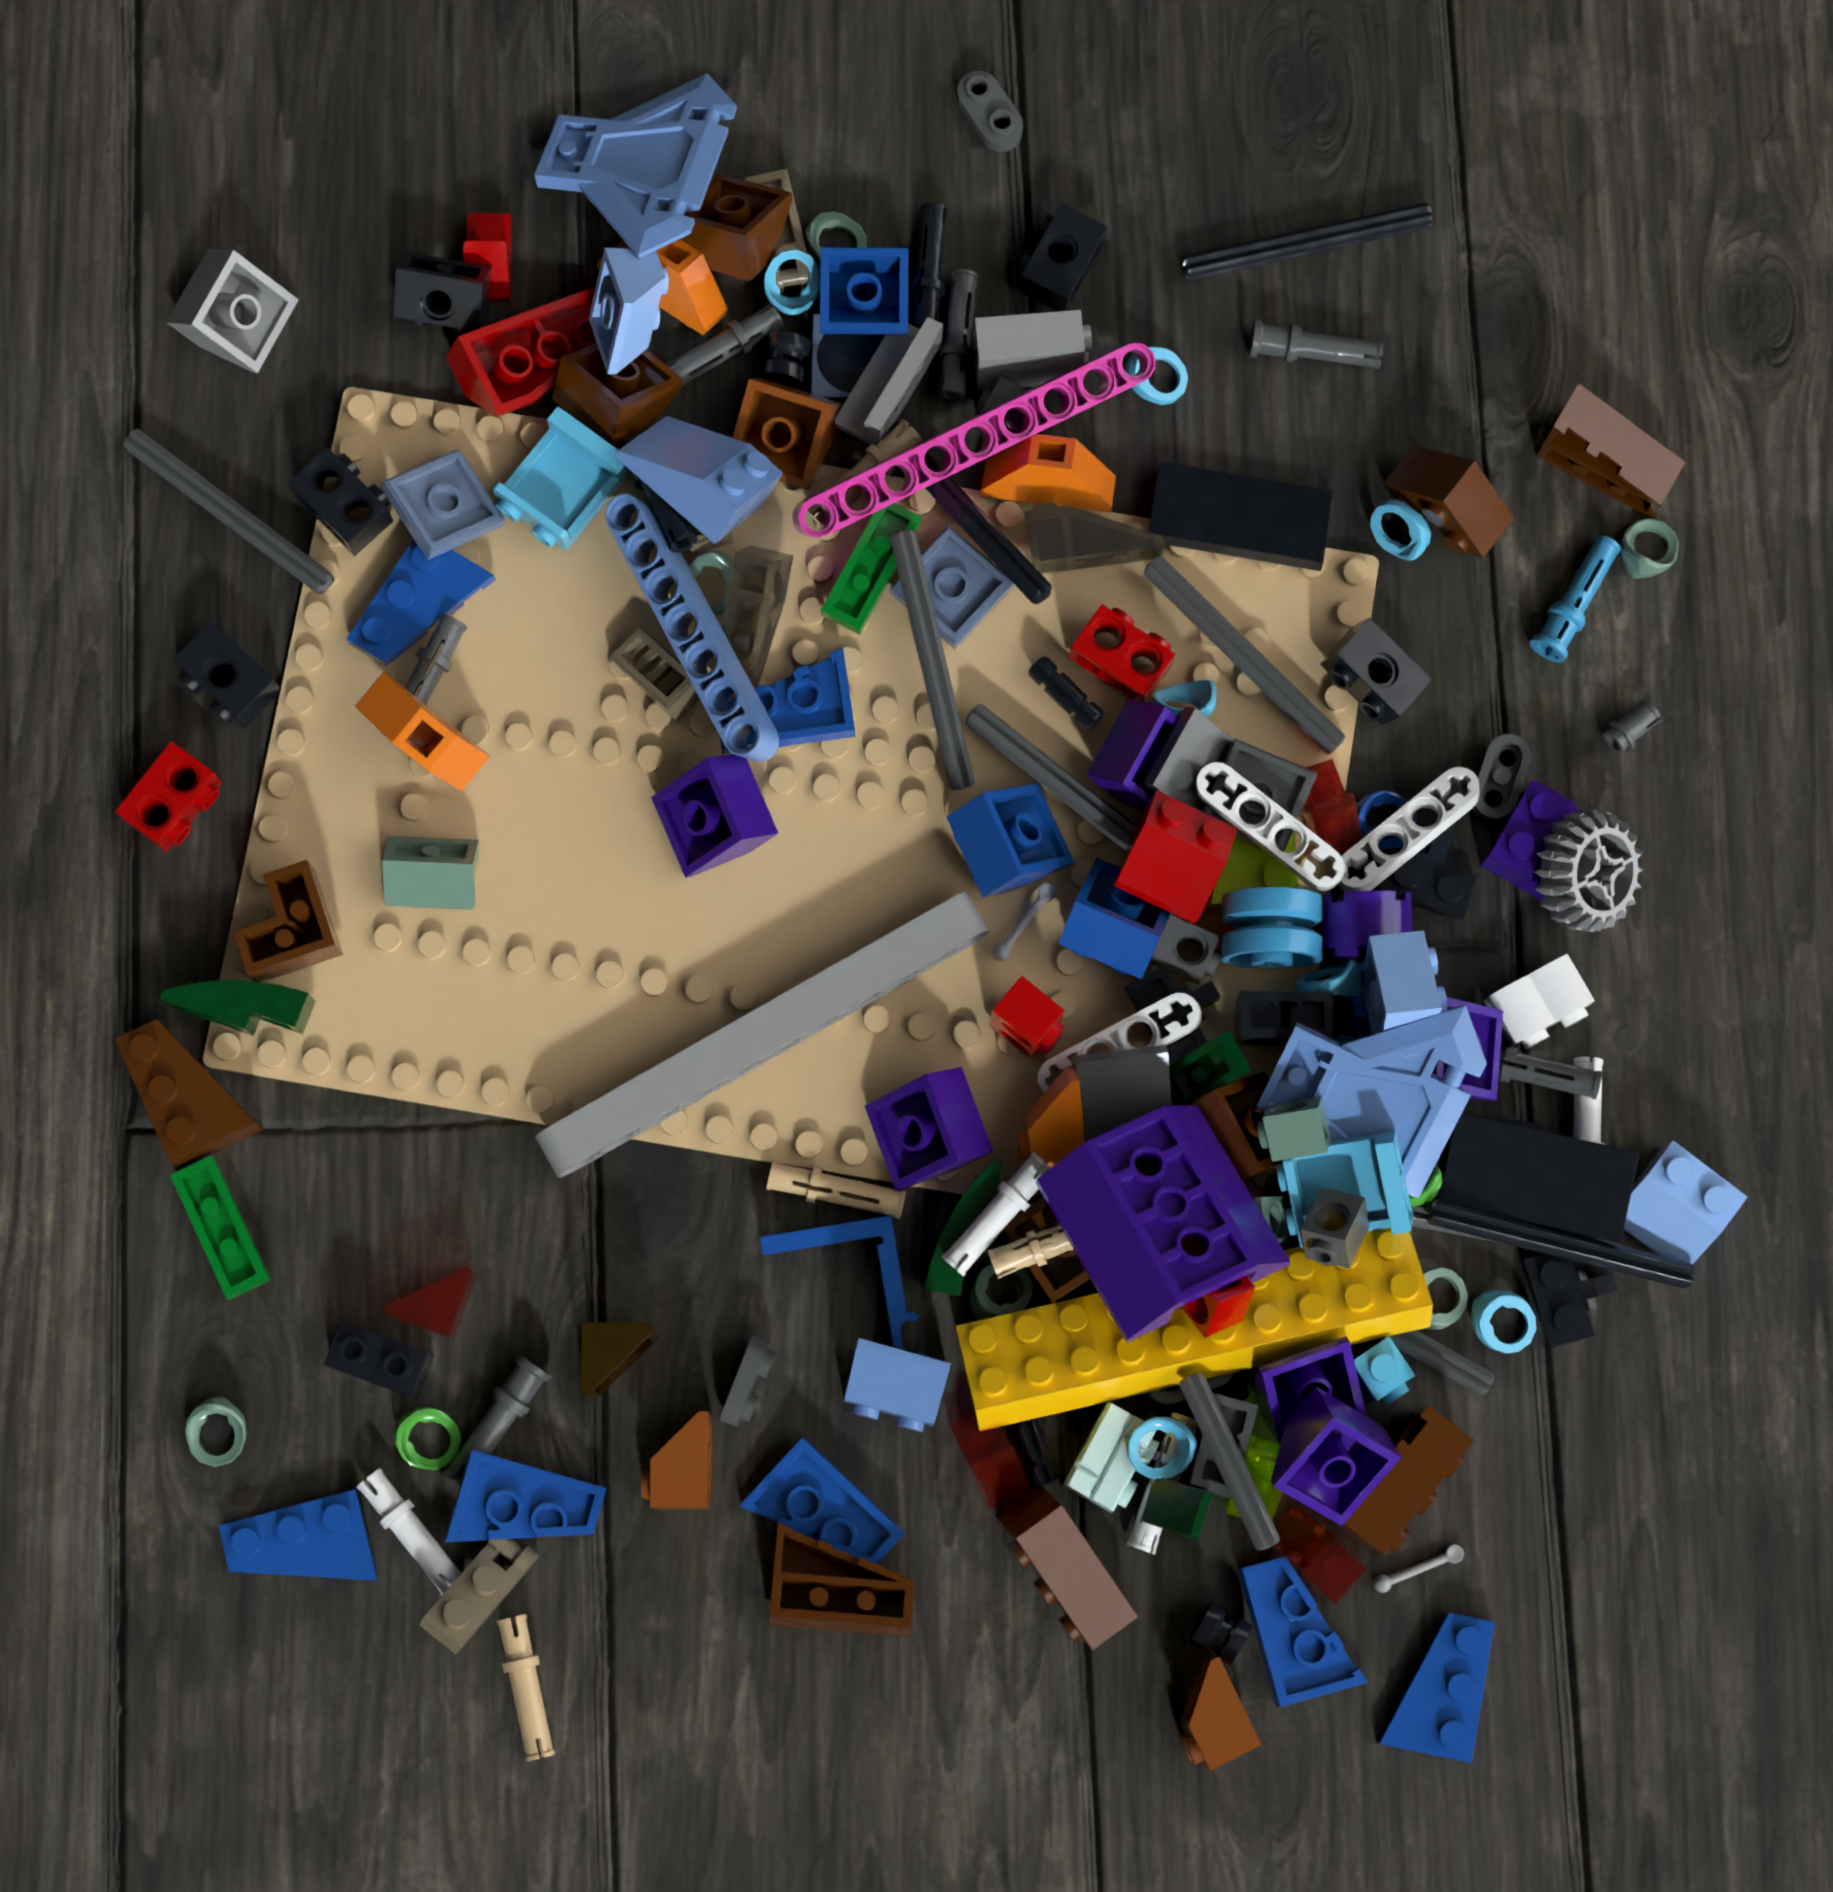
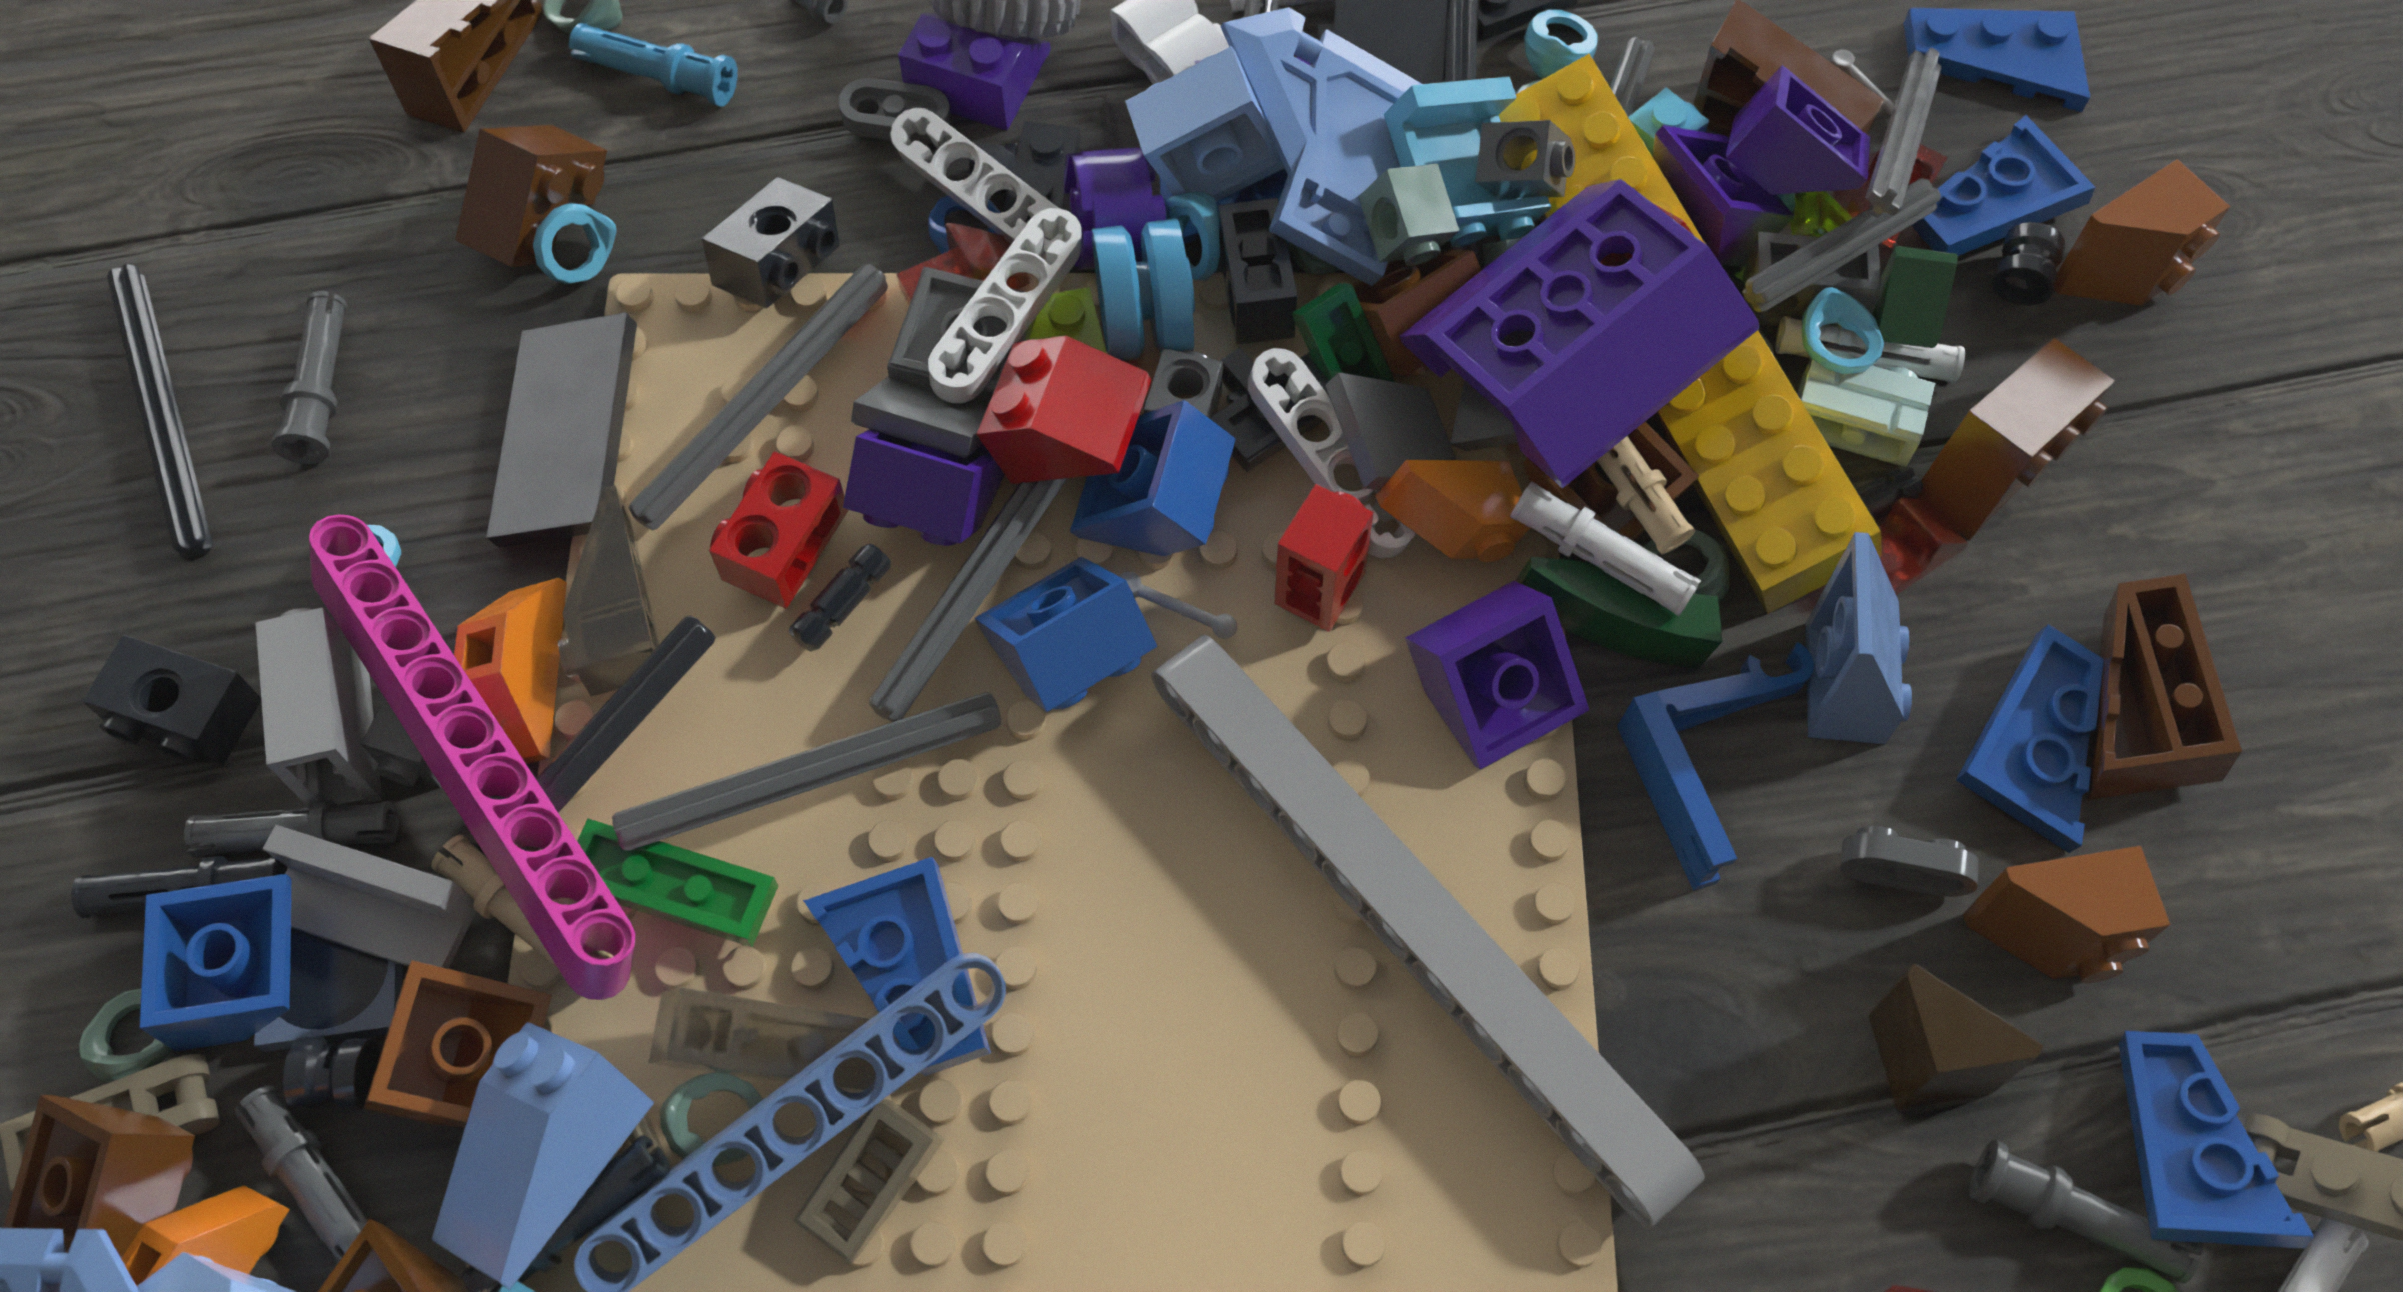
camera: 95 degrees left, 15 degrees down
dark purple slope [651,754,778,878] -> none
medium azure piece [764,249,820,315] -> none
tan pin [766,1161,906,1219] -> none
sand blue tile [889,525,1014,649] -> none
medium azure piece [1152,680,1217,718] -> none
none -> dark grey axle [1865,47,1942,218]

